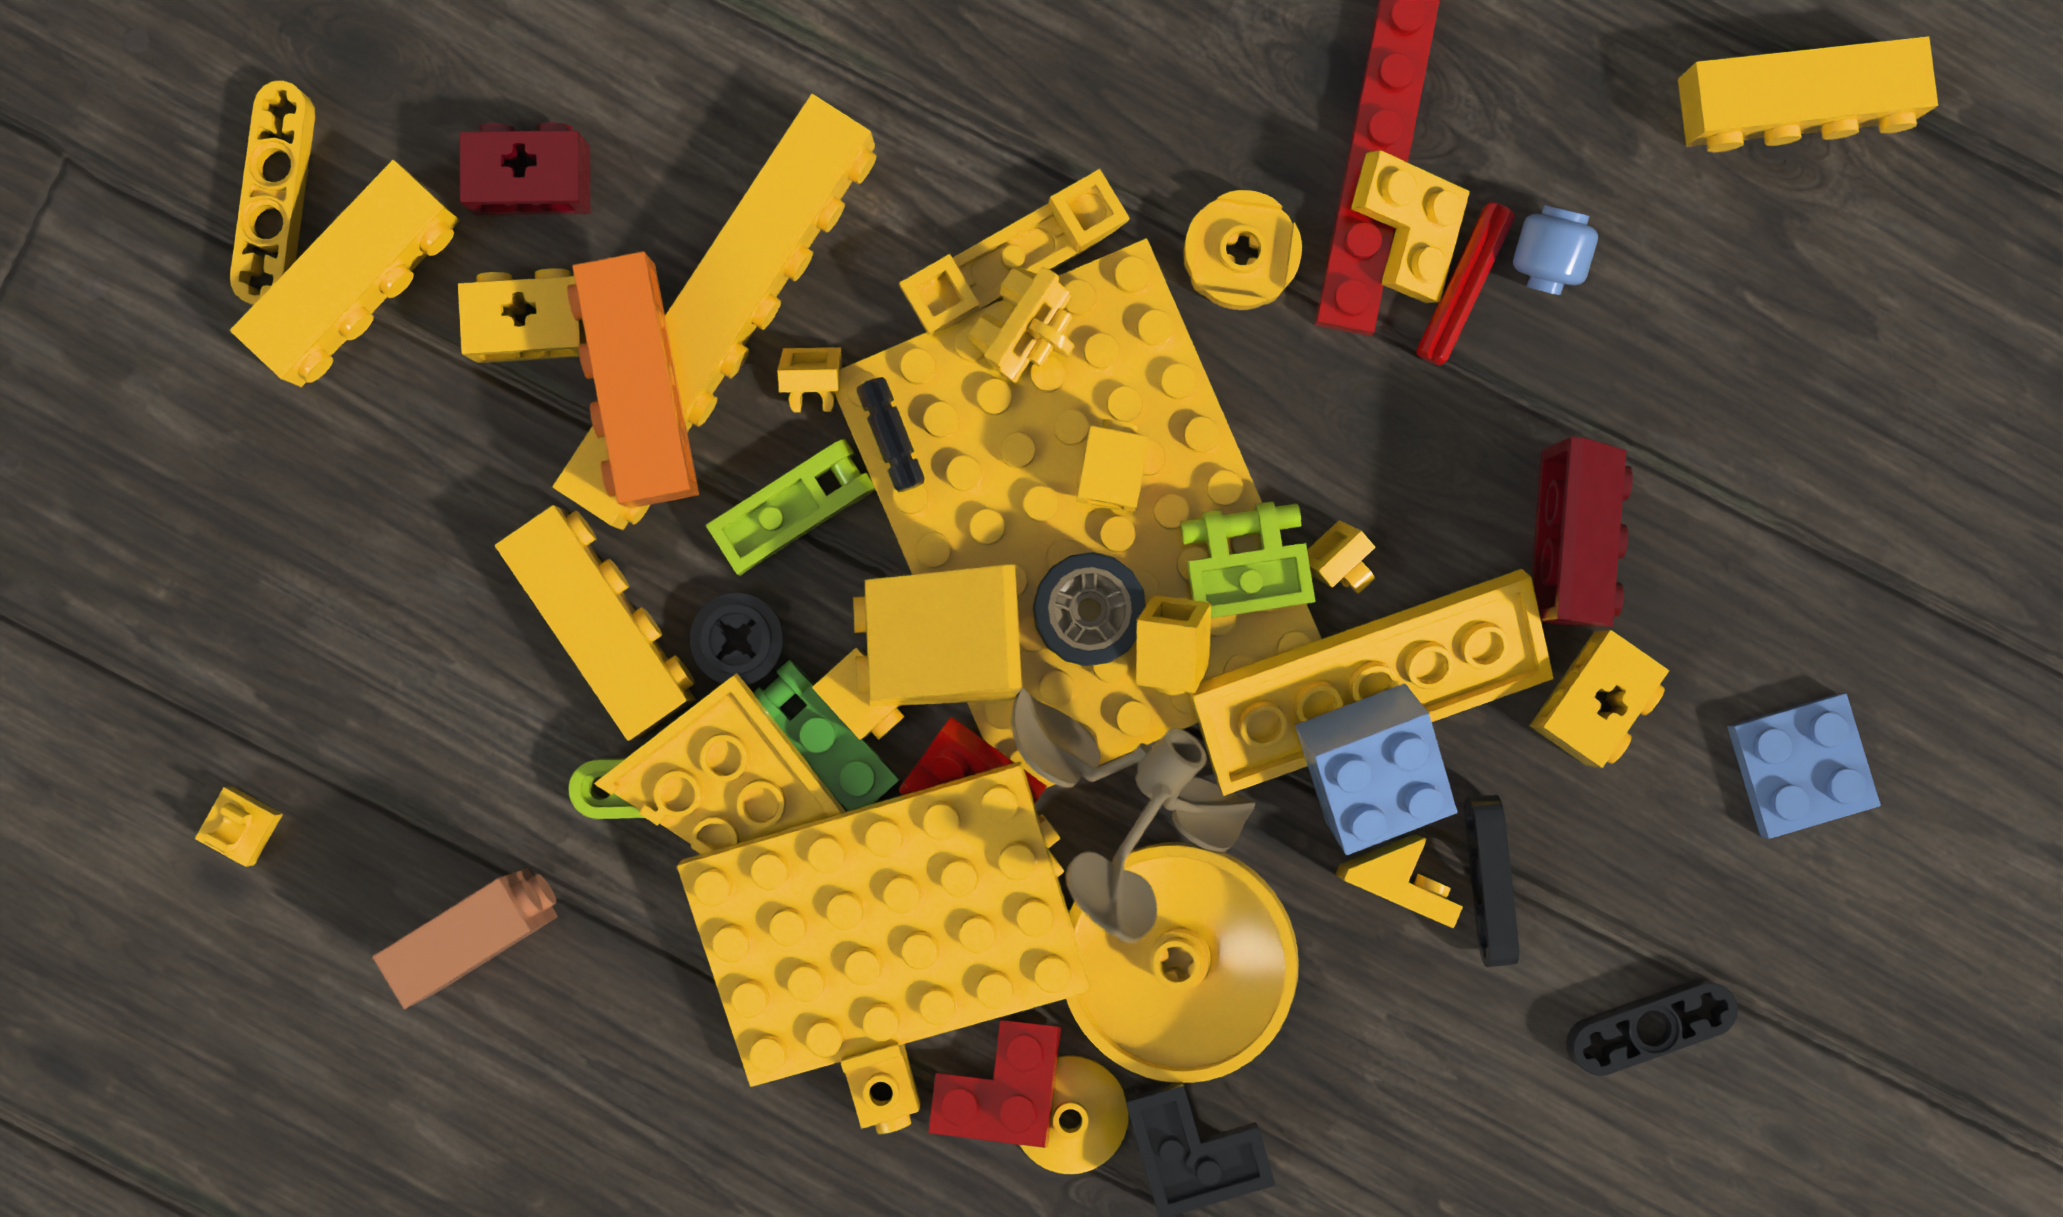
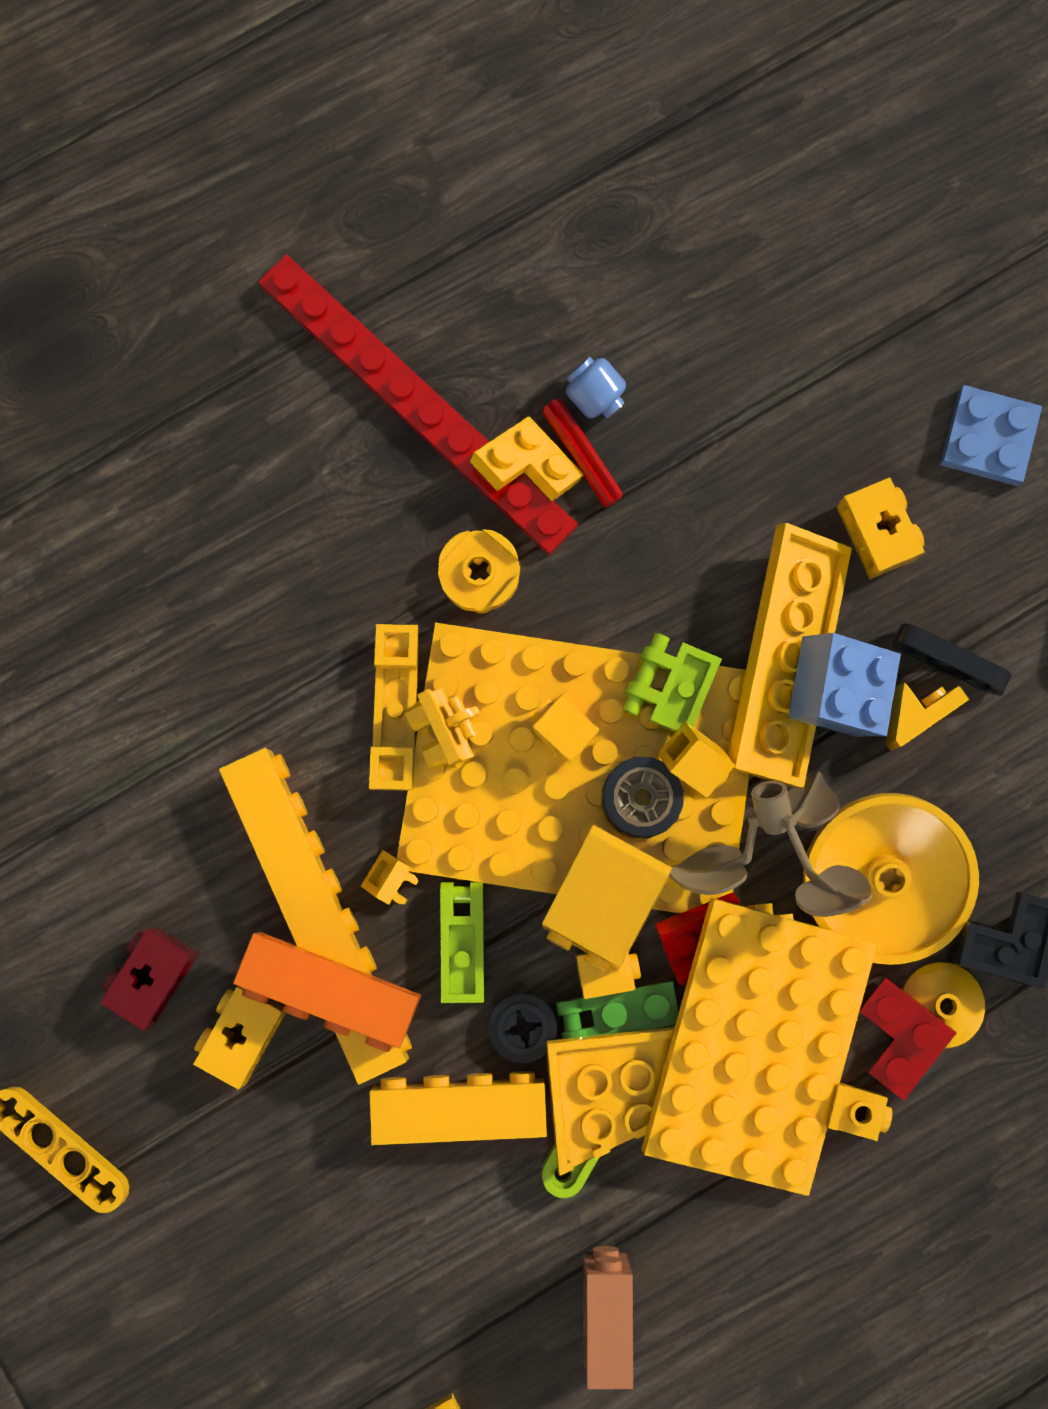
camera: 55 degrees left, 5 degrees down
yellow brick [229,159,461,387] -> none
black axle [857,377,925,492] -> none
yellow tile [1307,520,1375,594] -> none
dark red slope [1531,437,1633,629] -> none
yellow brick [1678,36,1938,152] -> none

